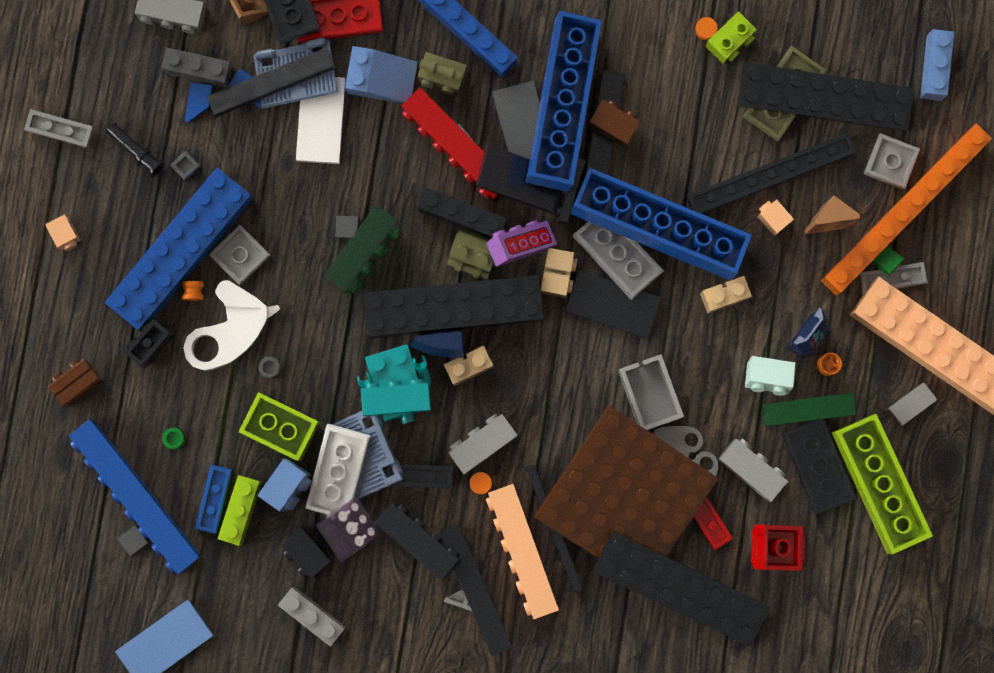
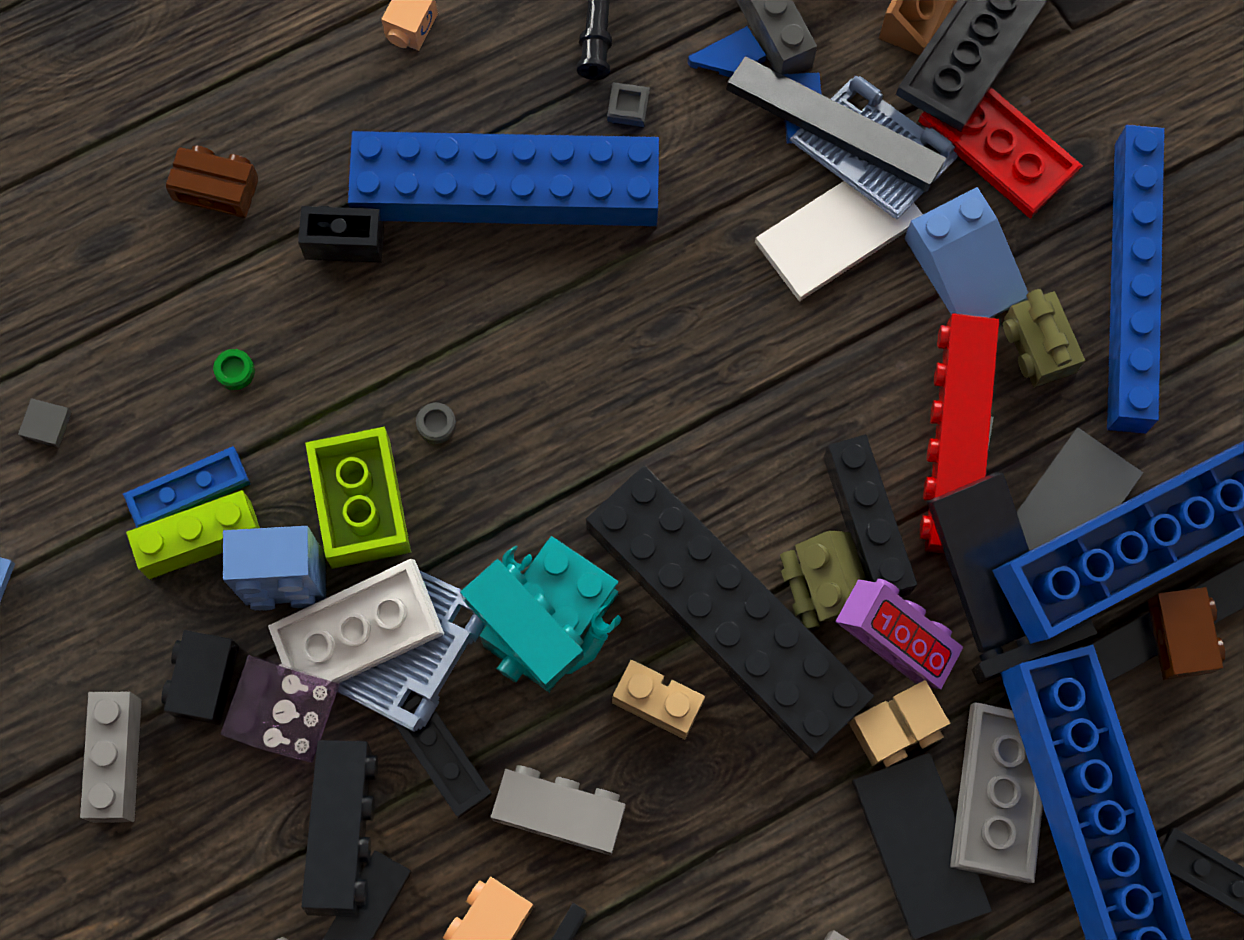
camera: 50 degrees right, 10 degrees down
blue brick [69,419,202,574] -> none
orange wheel [182,281,204,301] -> none
white animal [183,280,280,371] -> none
light grey tile [209,225,271,286] -> none
clear green brick [324,205,400,296] -> none
dark grey tile [335,216,359,239] -> none
dark blue slope [410,329,465,358] -> none
orange tile [470,472,492,494] -> none

